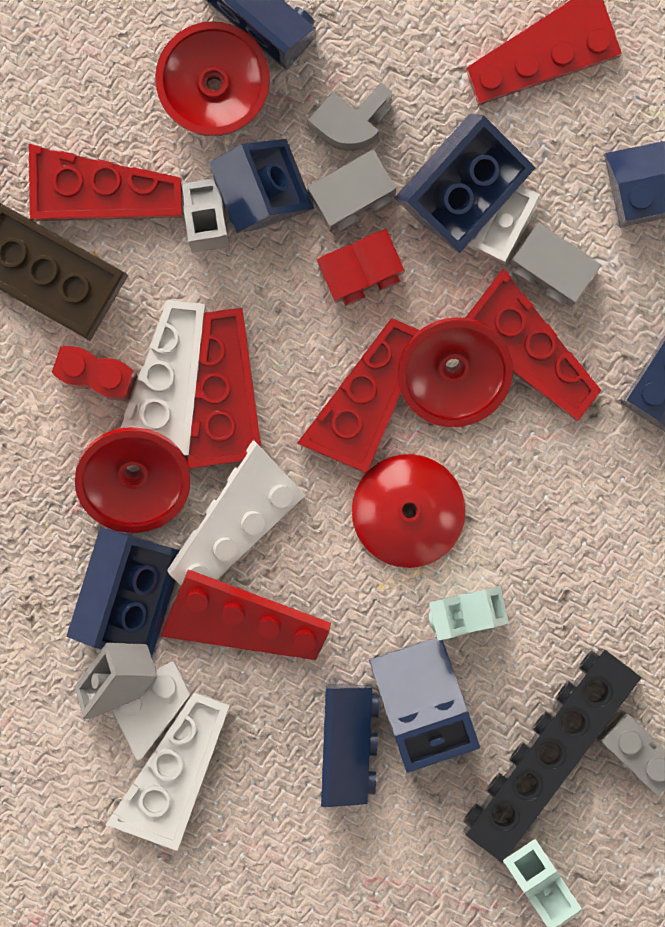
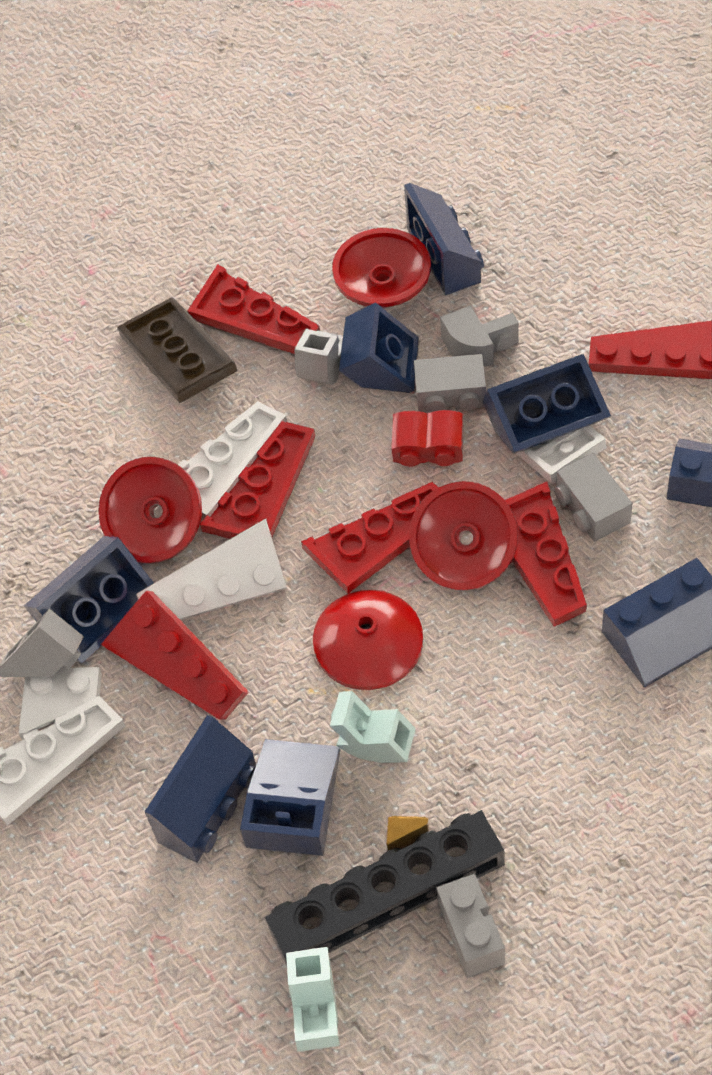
camera: 30 degrees right, 30 degrees down
red brick [52,346,137,401] -> none
none -> pearl gold slope [386,816,429,851]

